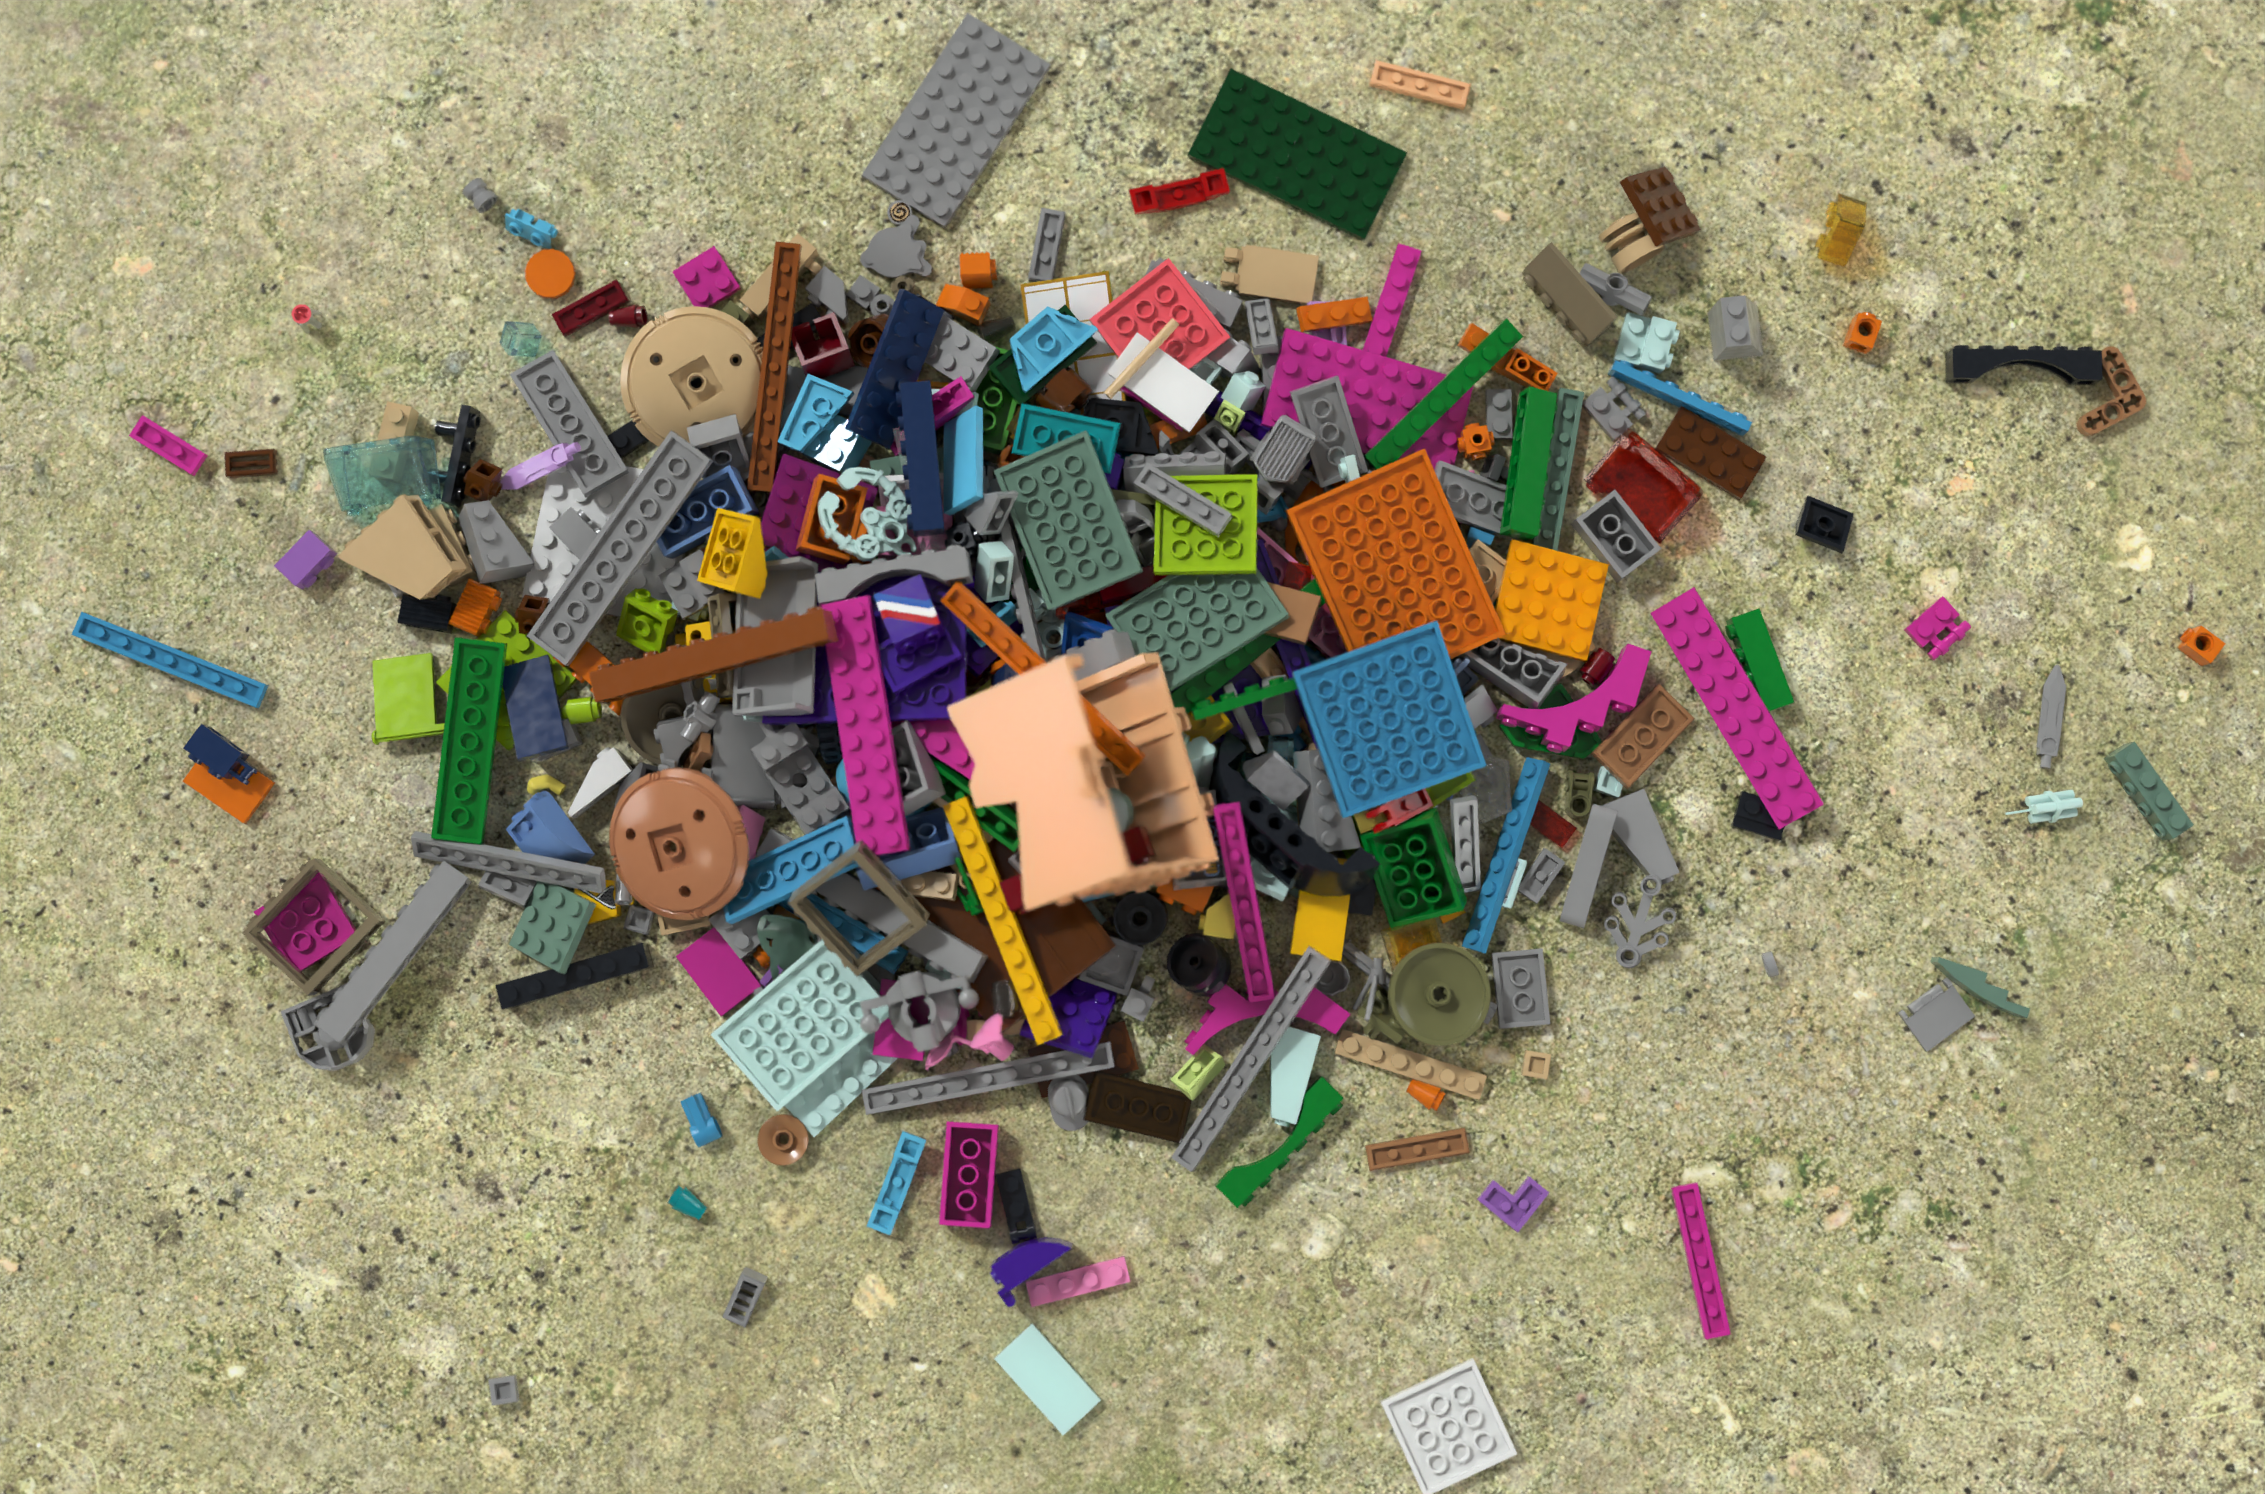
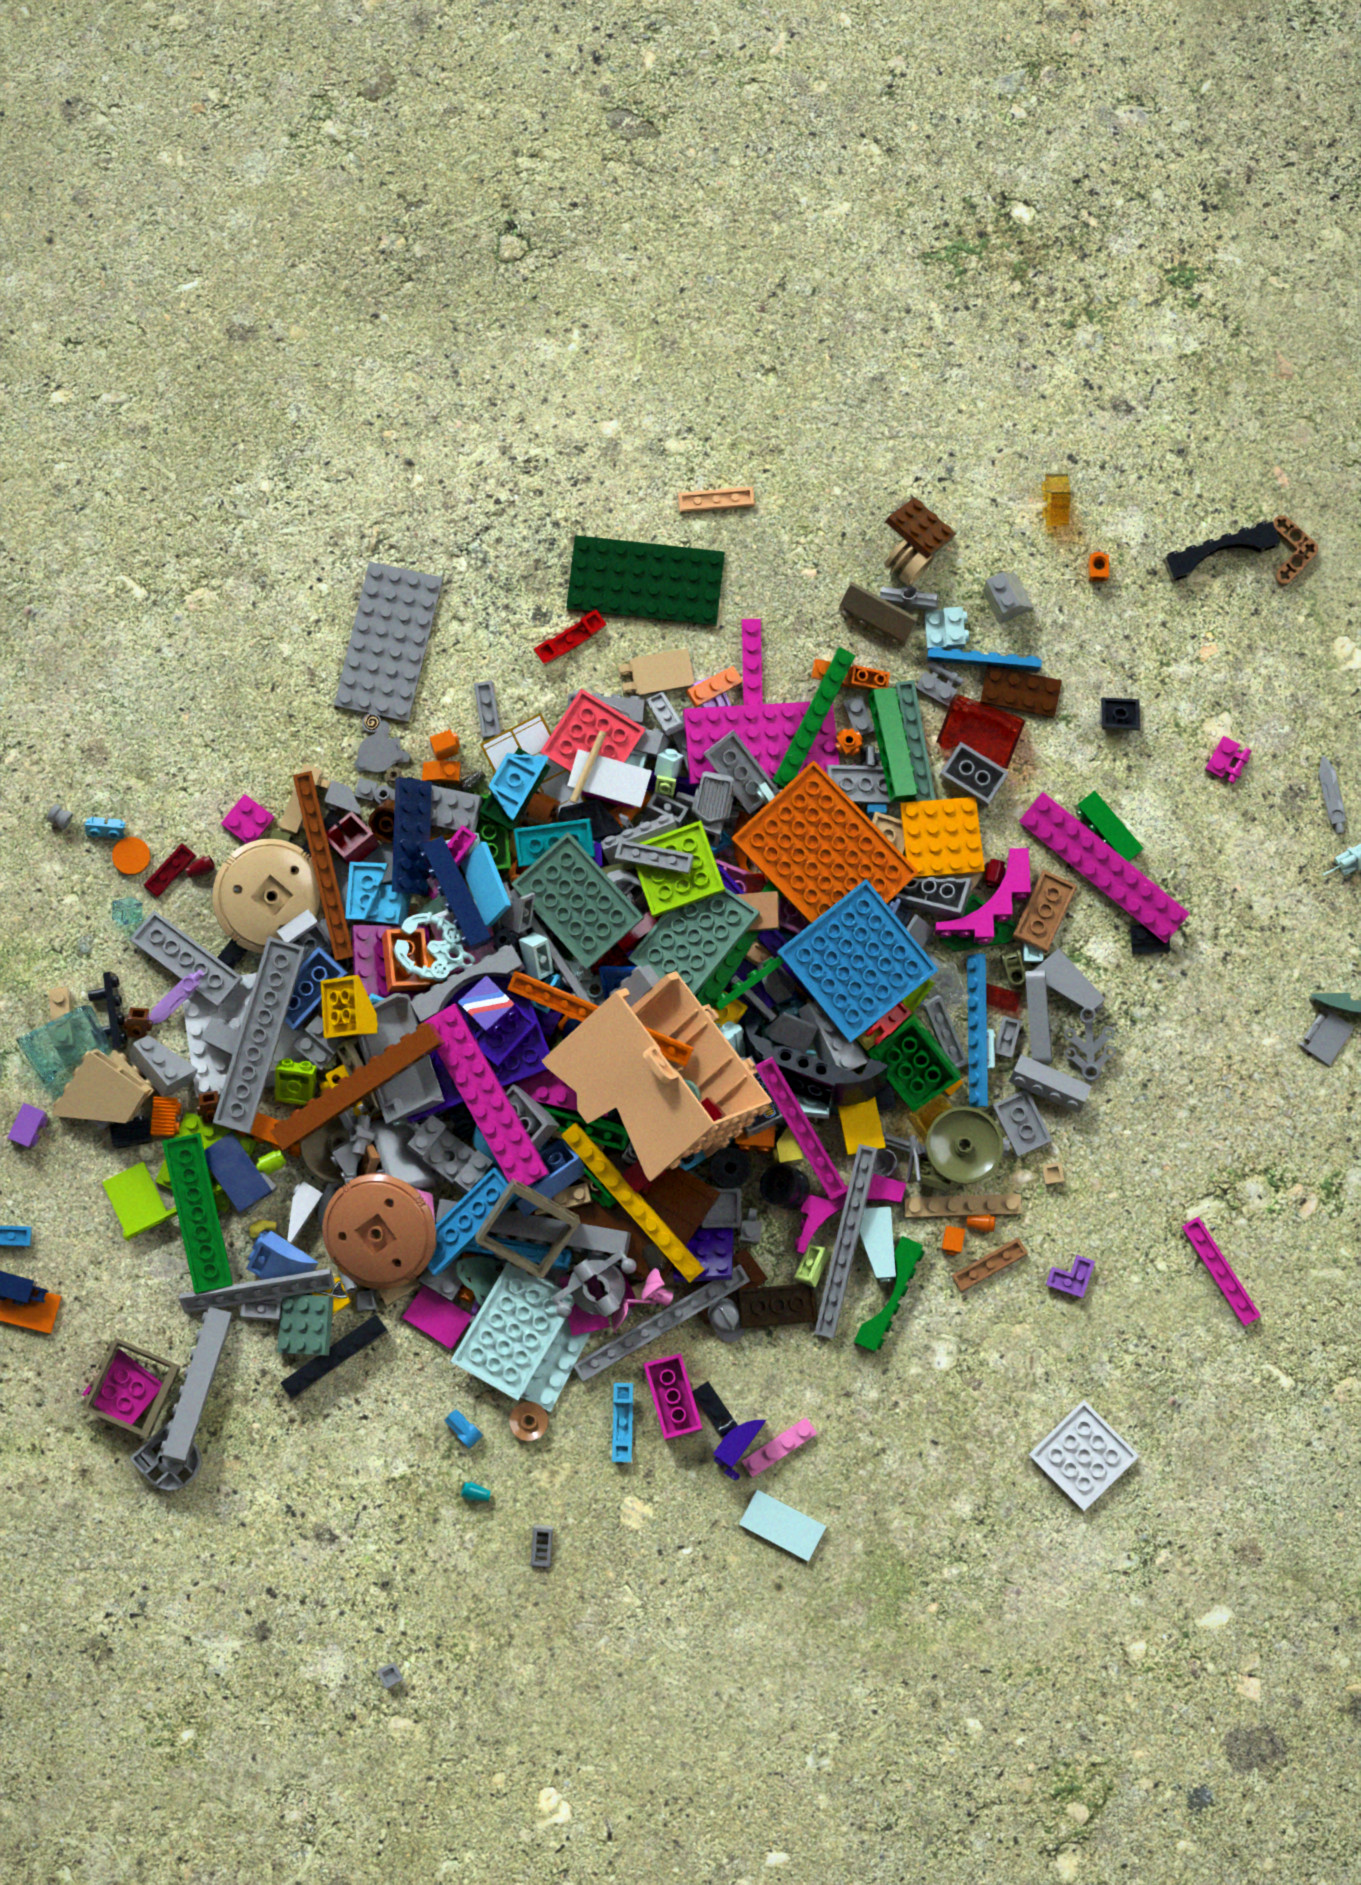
camera: 20 degrees left, 5 degrees down
light grey tile [1761,951,1779,978] -> none
none -> orange brick [941,1226,965,1256]
none -> light grey brick [1009,1055,1091,1113]

